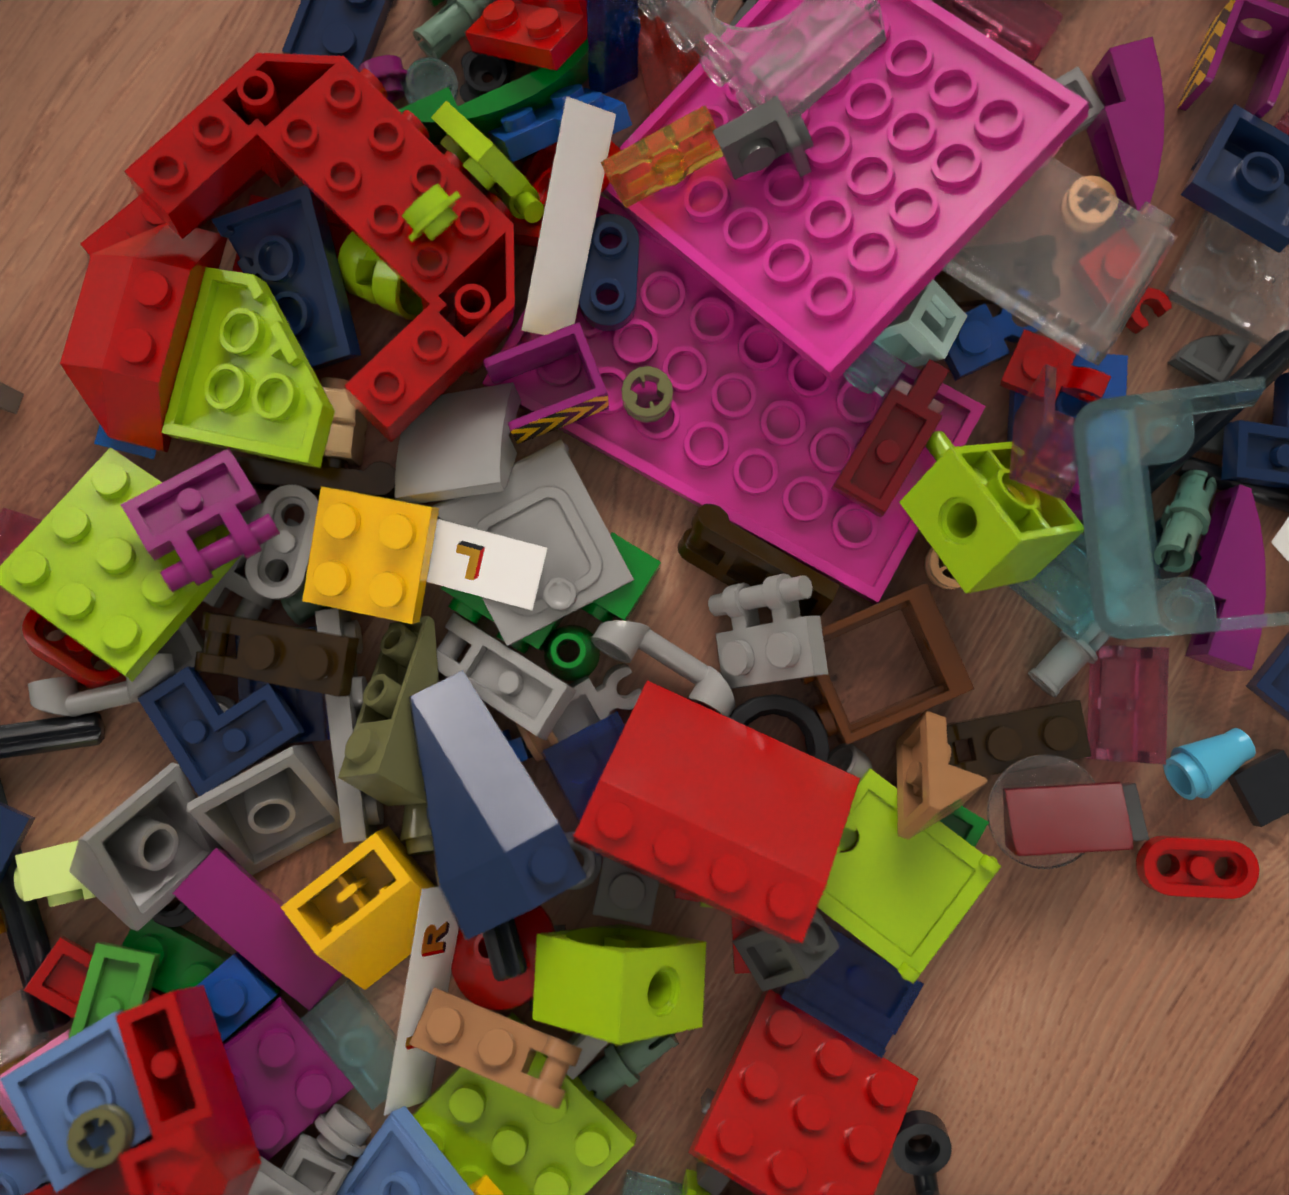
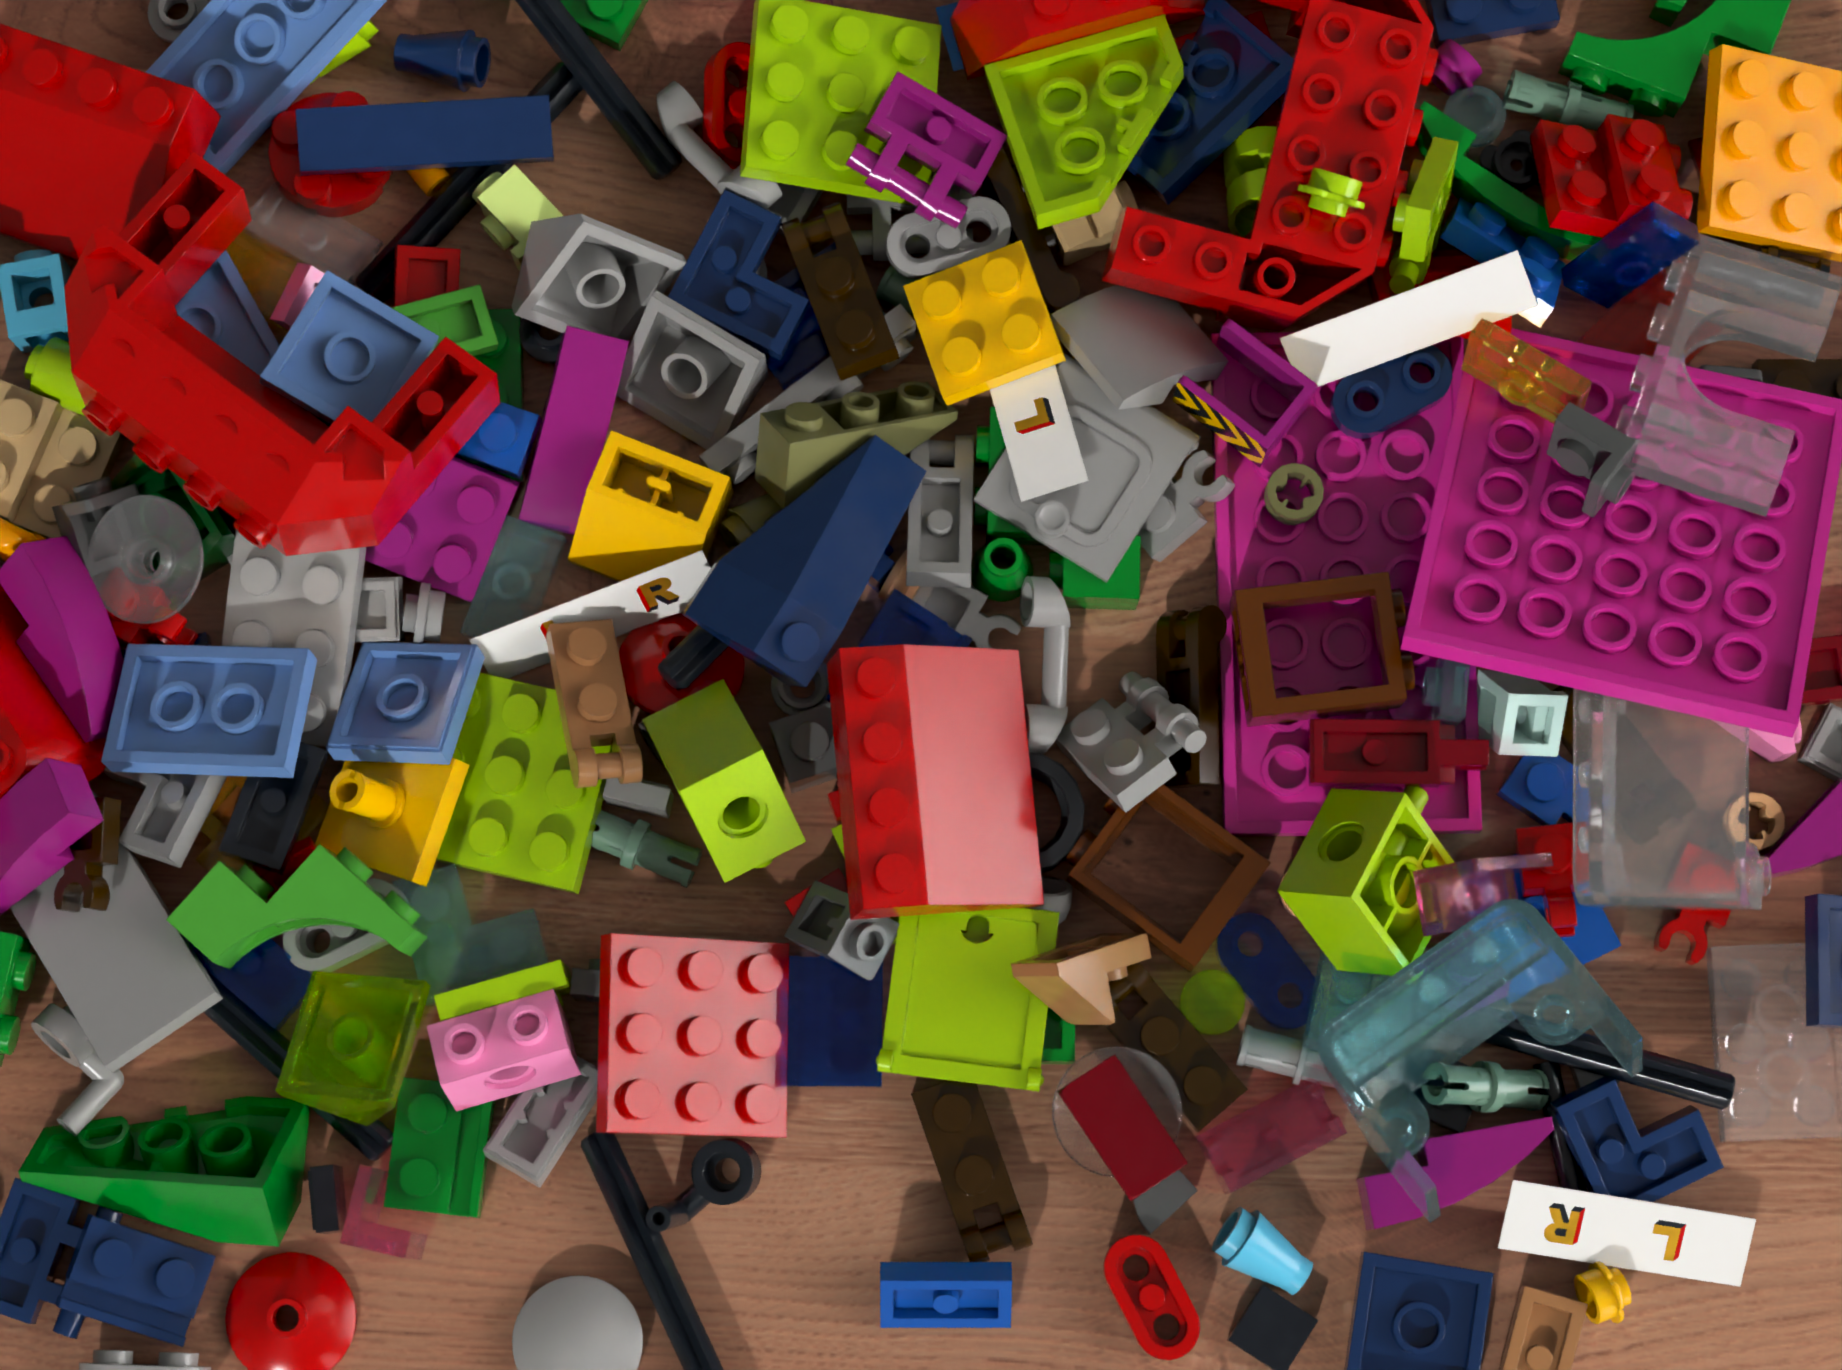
camera: 60 degrees right, 5 degrees down
olive bush [67,1104,135,1169] -> none
dark grey tile [1168,334,1251,392] -> none
none -> blue plate [880,1262,1012,1328]
none -> dark brown plate [911,1080,1033,1262]
none -> light grey plate [1137,450,1235,562]
none -> clear neon green tile [1179,970,1245,1036]
none -> clear blue plate [1215,913,1322,1030]
none -> reddish brown window [1230,571,1415,727]

